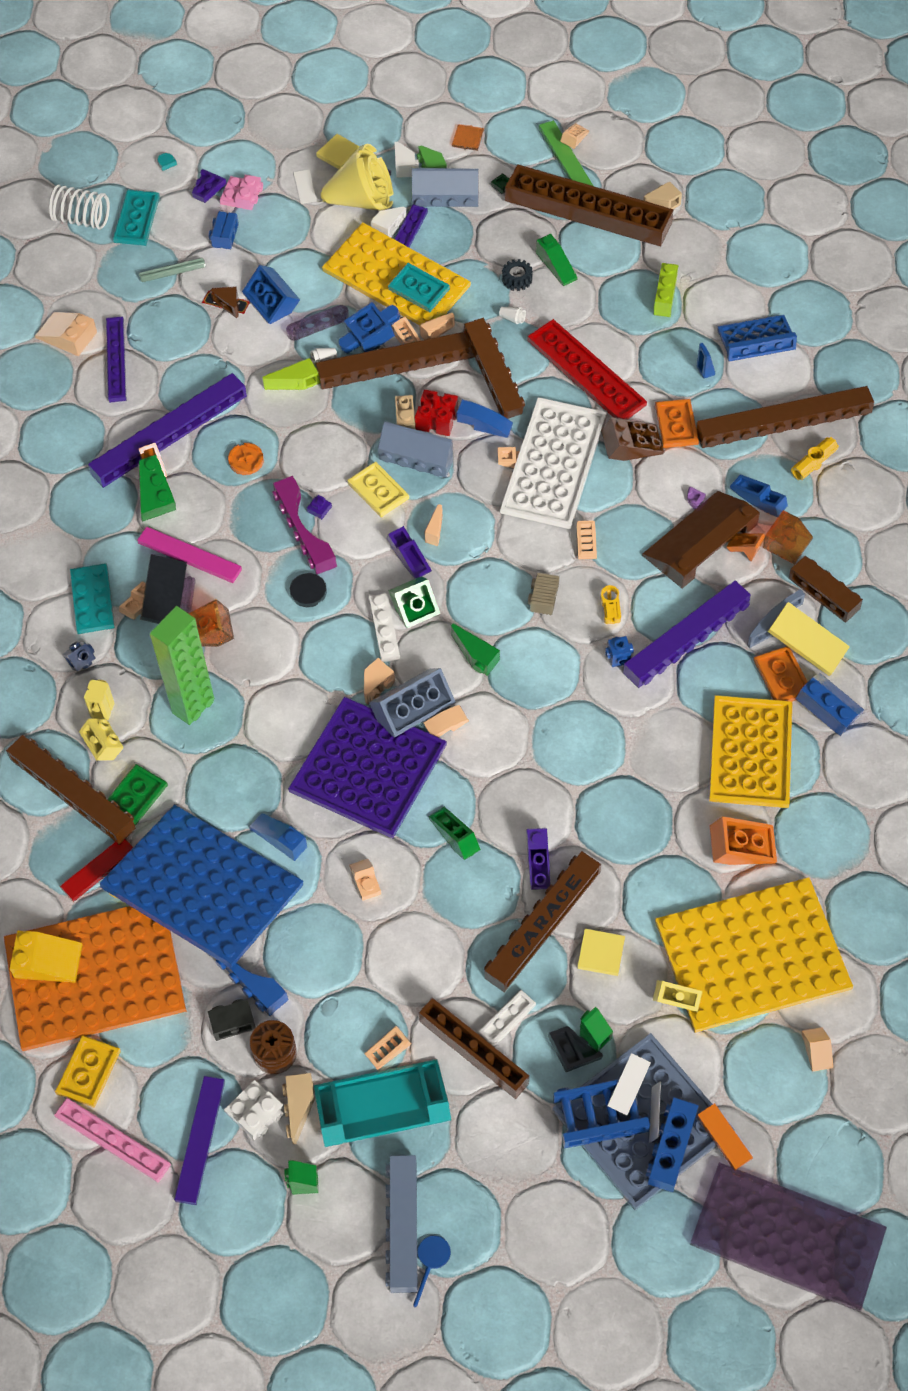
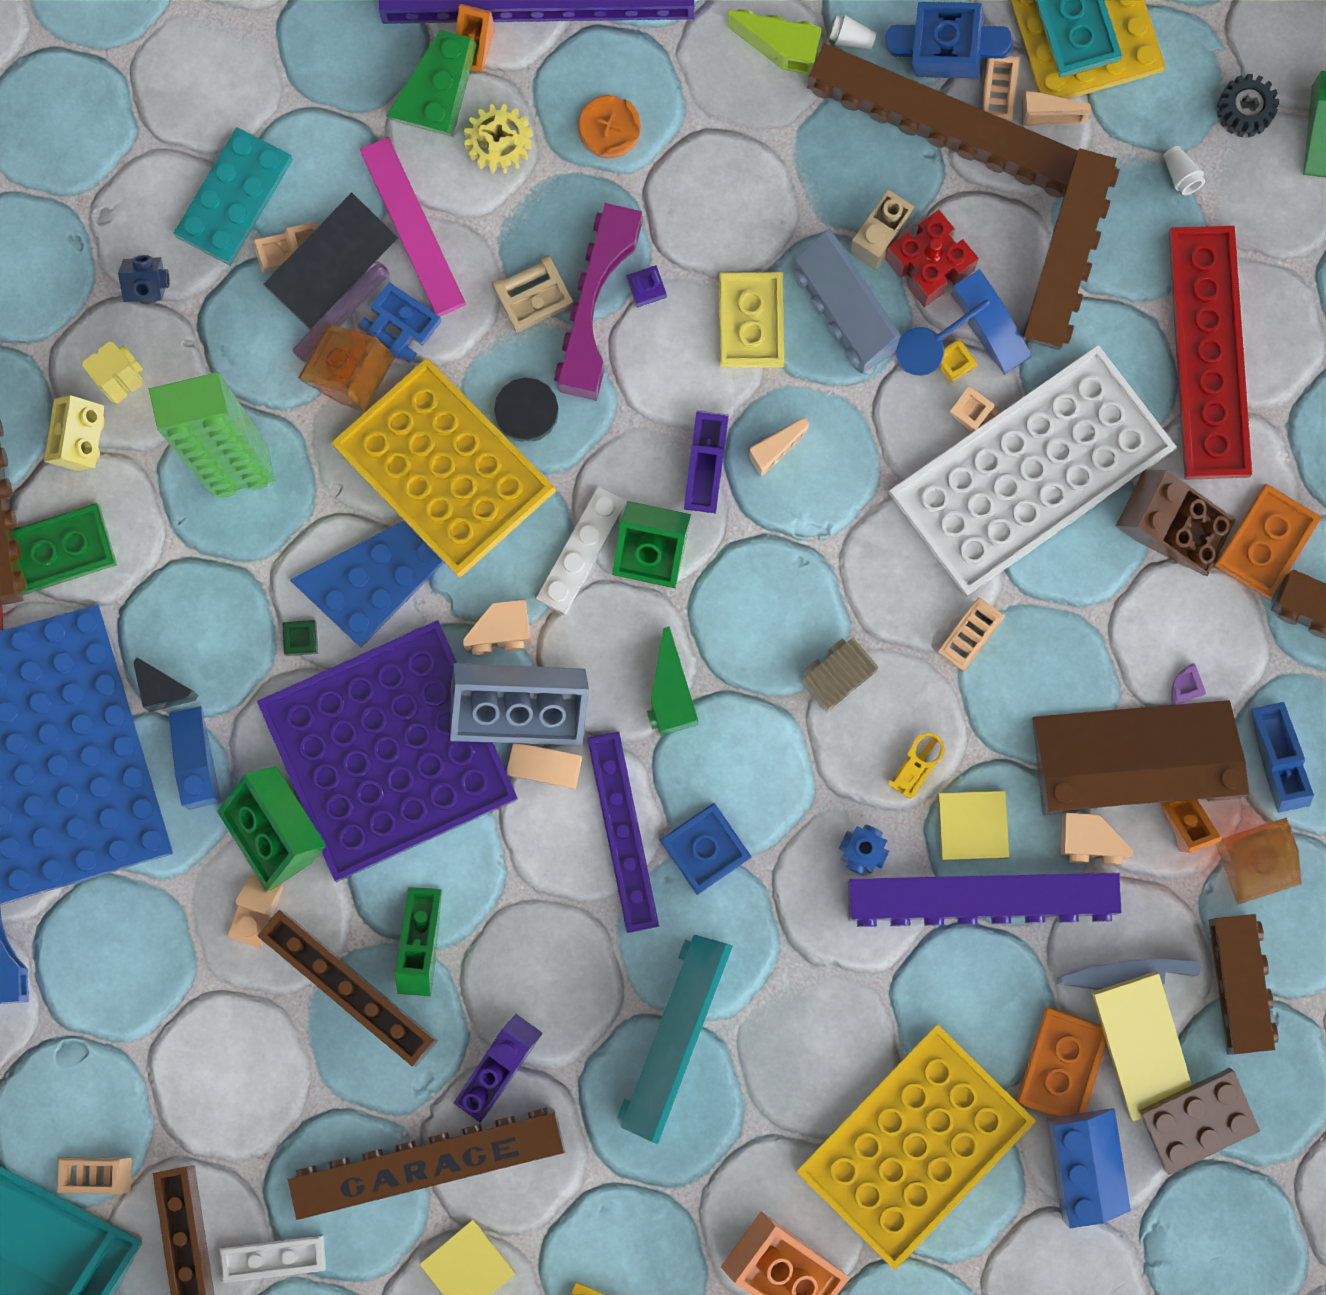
camera: 40 degrees right, 20 degrees up
none -> black slope [133,657,199,712]
none -> green slope [217,765,326,892]
none -> reddish brown brick [257,910,438,1067]
none -> dark green tile [282,620,318,656]
none -> blue wing [290,520,444,648]
none -> yellow plate [331,358,556,579]
none -> blue plate [358,282,442,363]
none -> light yellow gear [464,104,533,174]
none -> tan plate [491,255,574,333]
none -> dark purple tile [587,731,660,934]
none -> teal slope [617,935,733,1144]
none -> blue tile [660,803,752,895]
none -> blue piece [896,299,990,376]
none -> yellow tile [938,338,978,384]
none -> light yellow tile [938,791,1009,861]
none -> light nougat slope [1060,813,1133,865]
none -> plate [1139,1067,1260,1175]

